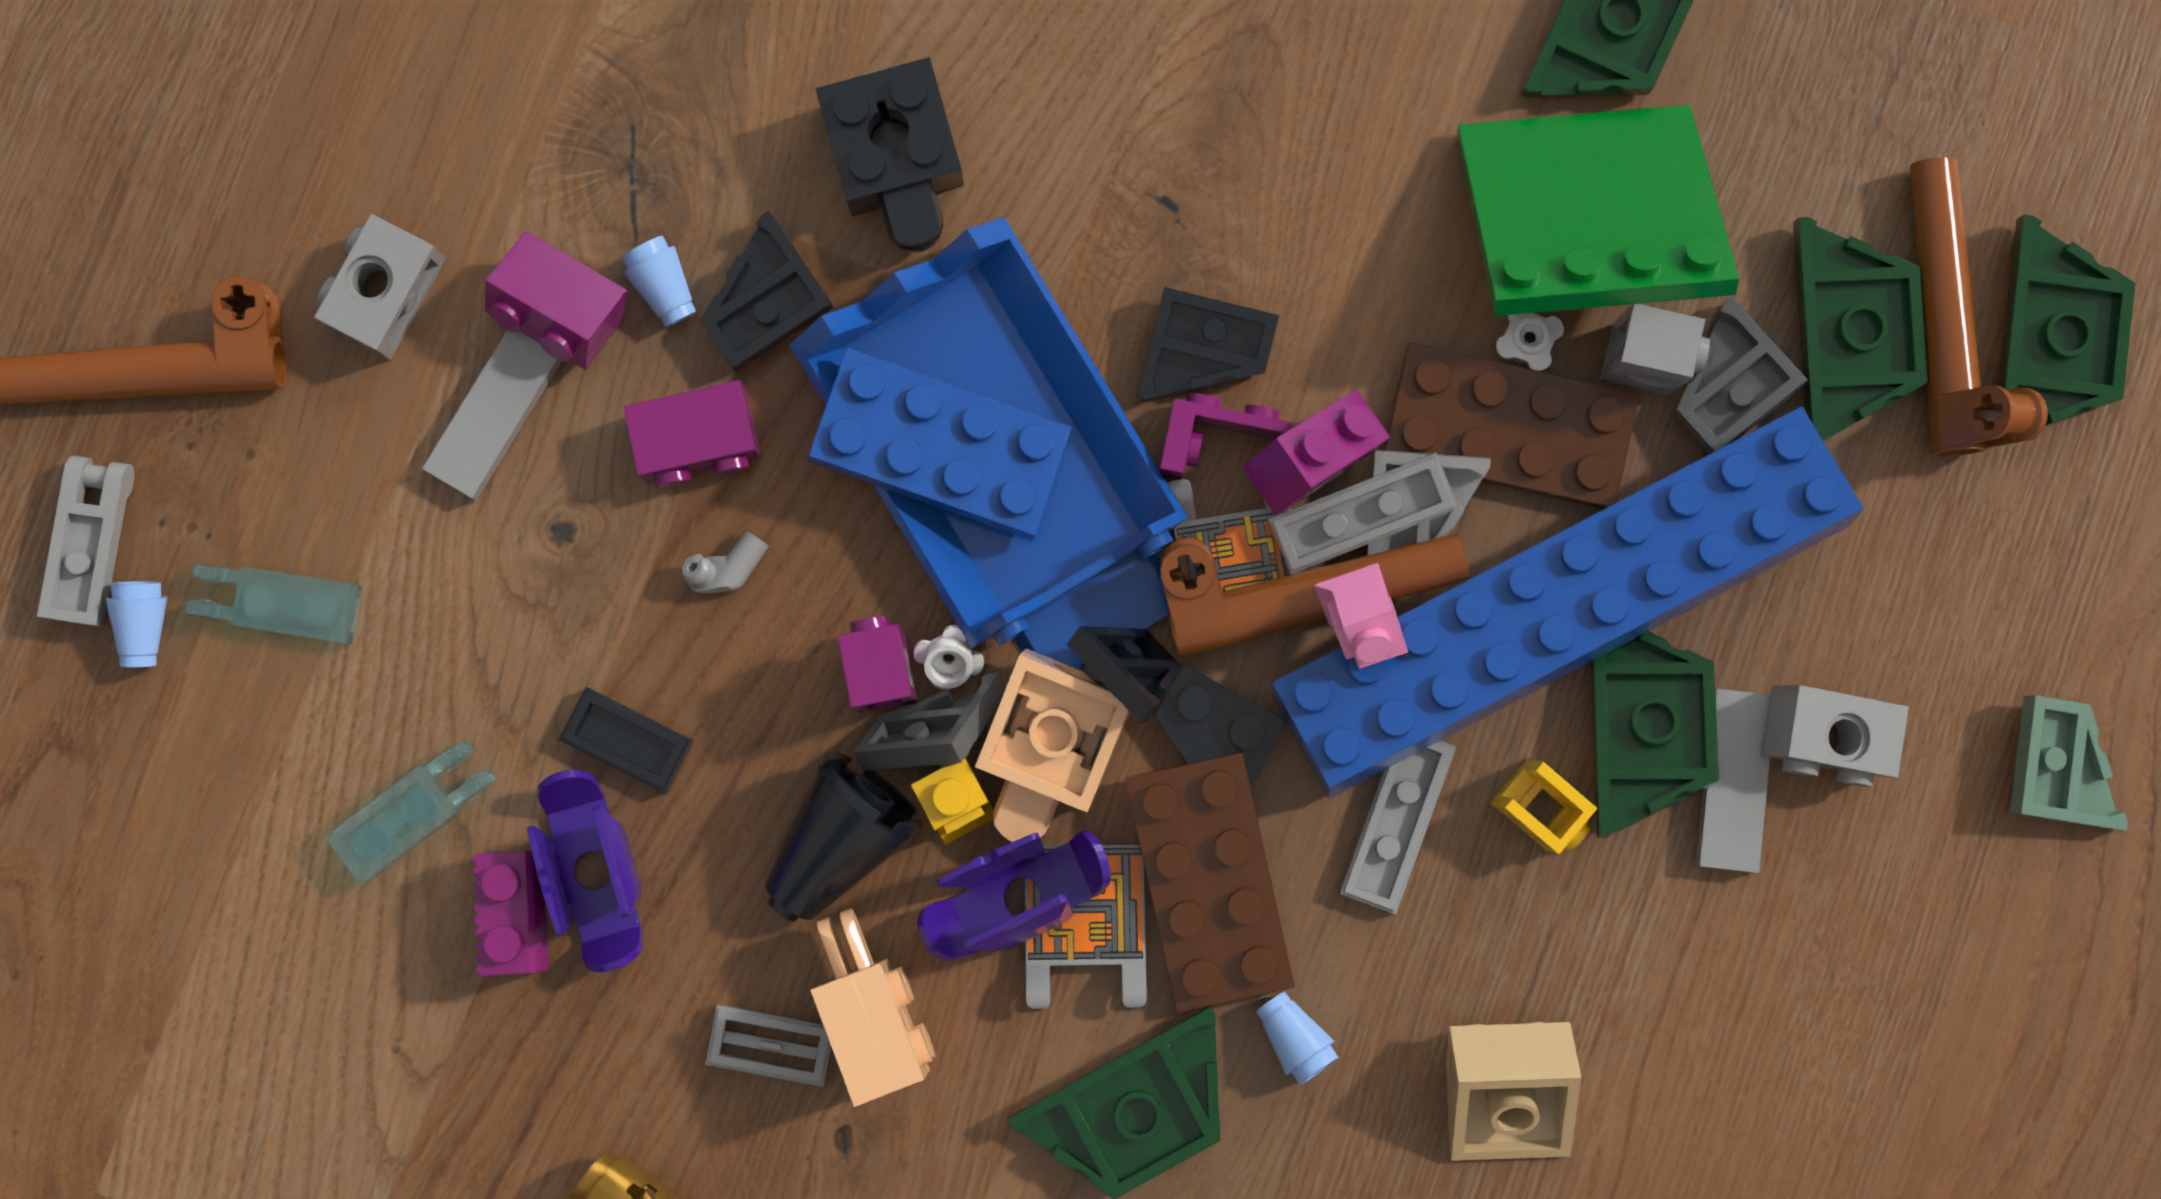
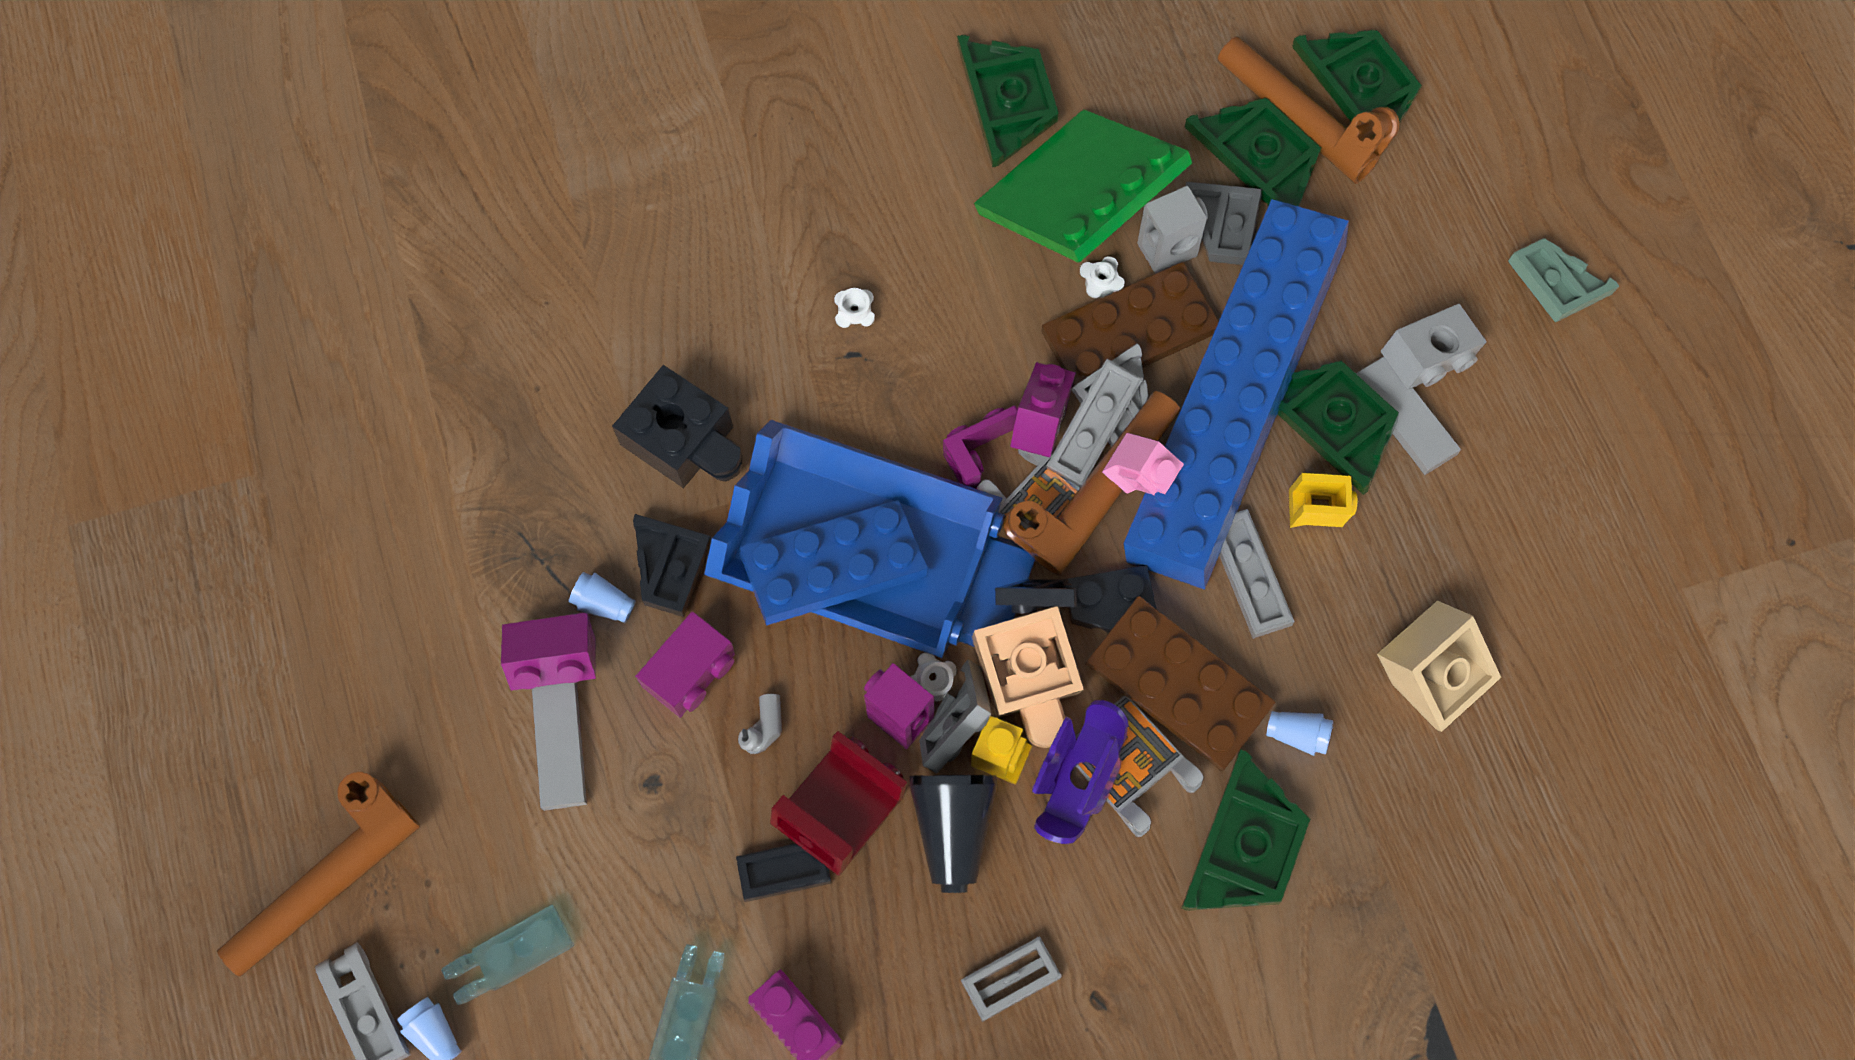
camera: 35 degrees left, 15 degrees down
light grey brick [314,214,446,360] -> none
dark purple piece [527,770,643,972] -> none
light nougat brick [810,908,936,1107] -> none
black wing [1137,287,1279,400] -> none
none -> dark red panel [770,731,907,876]
none -> white plate [834,288,875,328]

